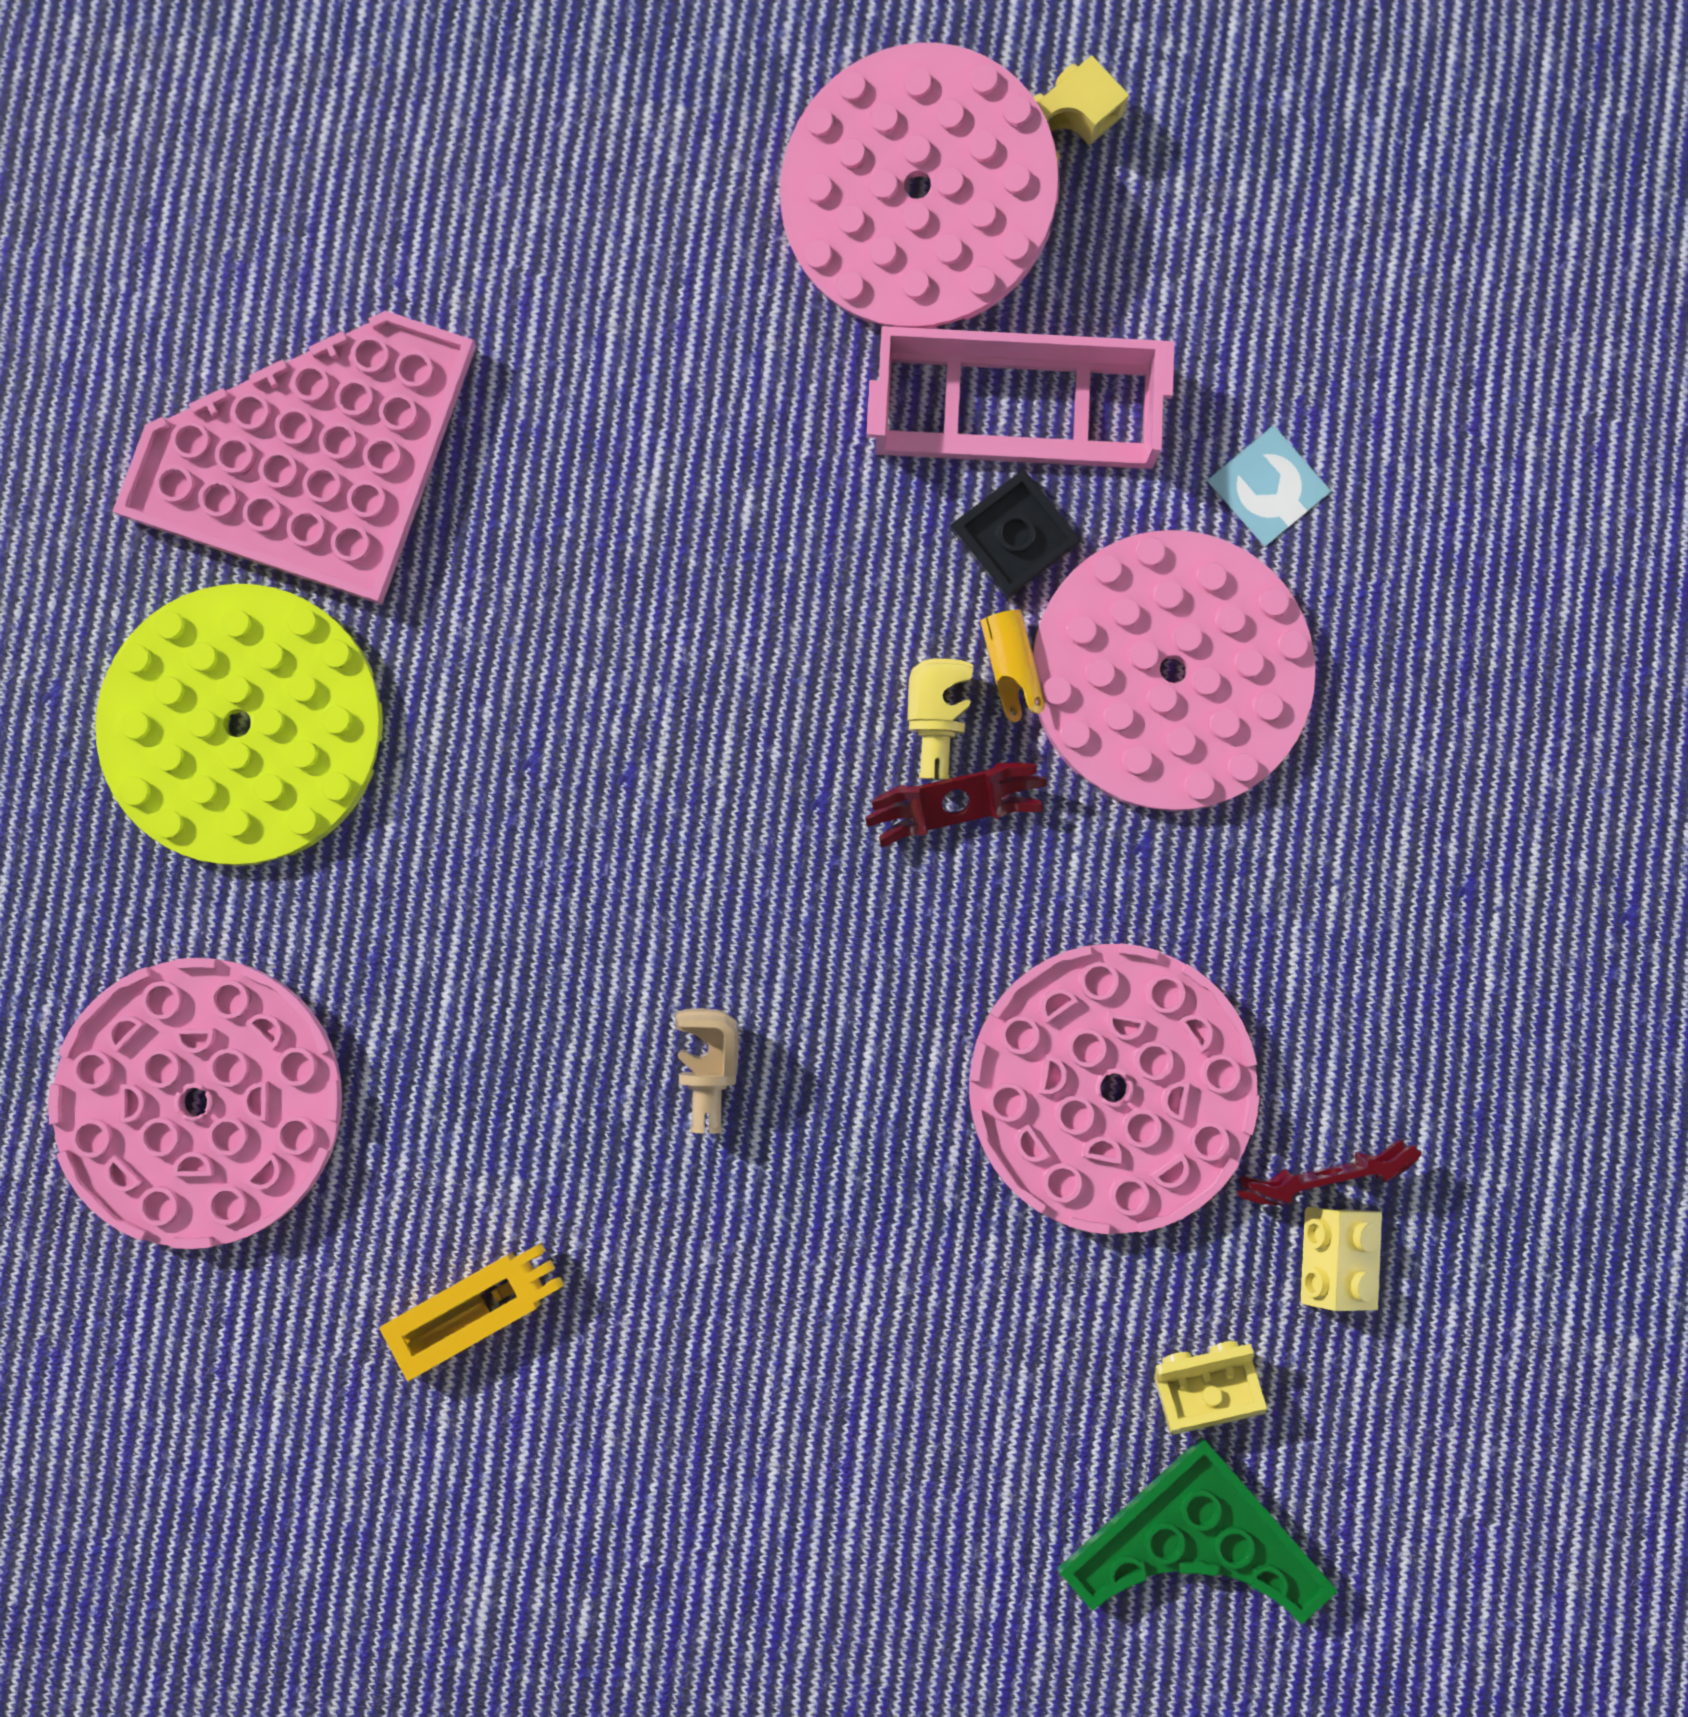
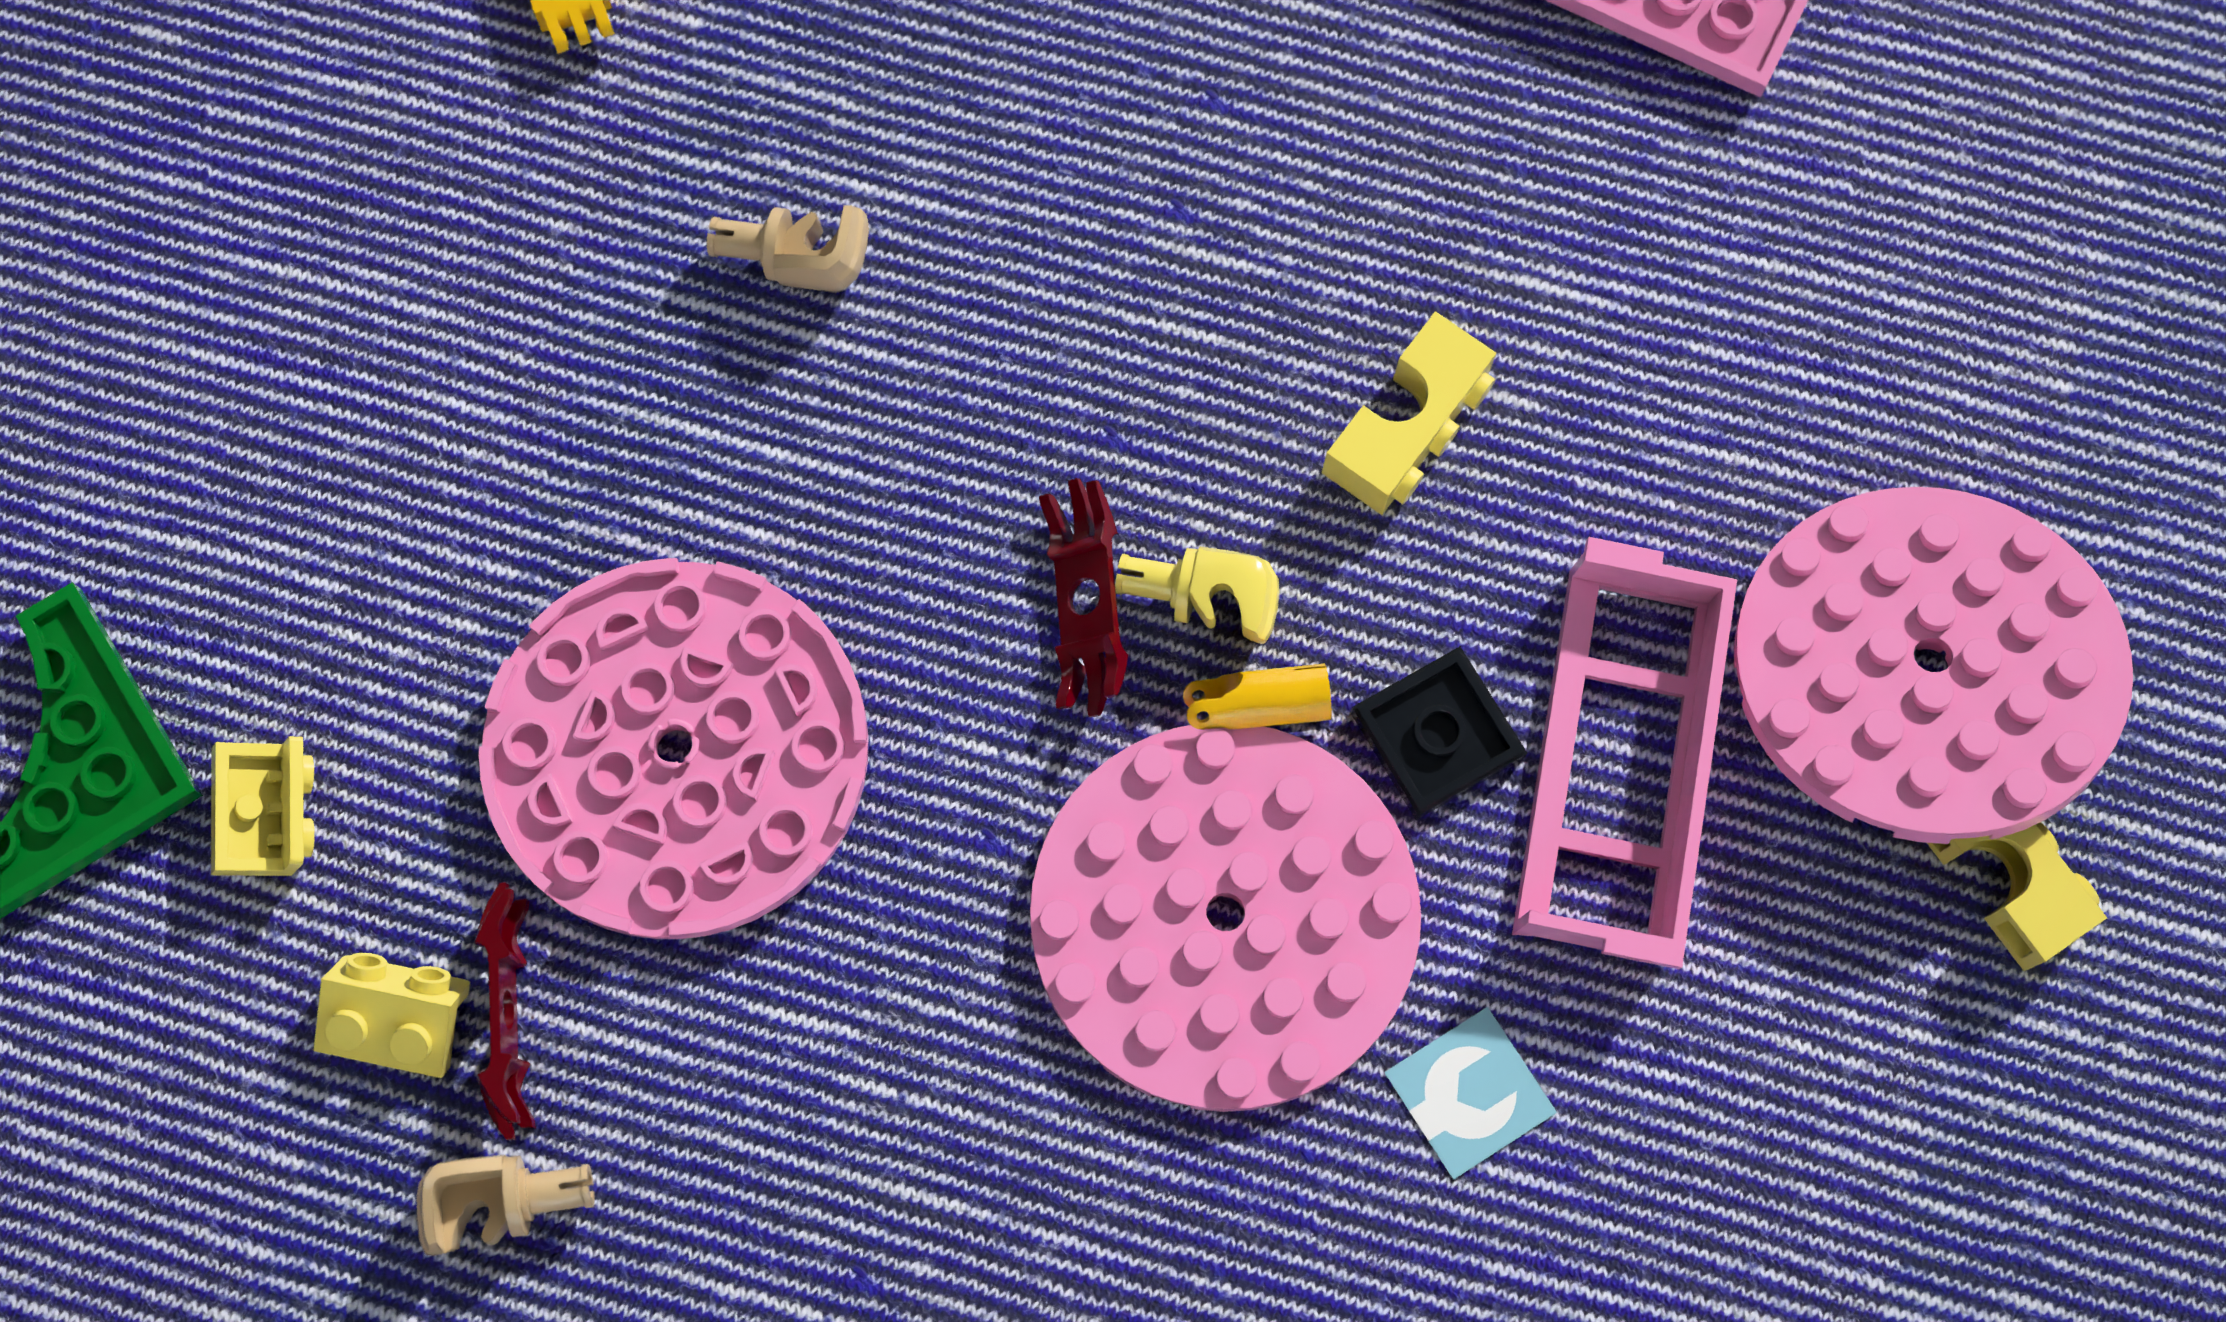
camera: 95 degrees right, 10 degrees down
none -> tan piece [417,1155,595,1256]
none -> light yellow arch [1322,311,1497,515]

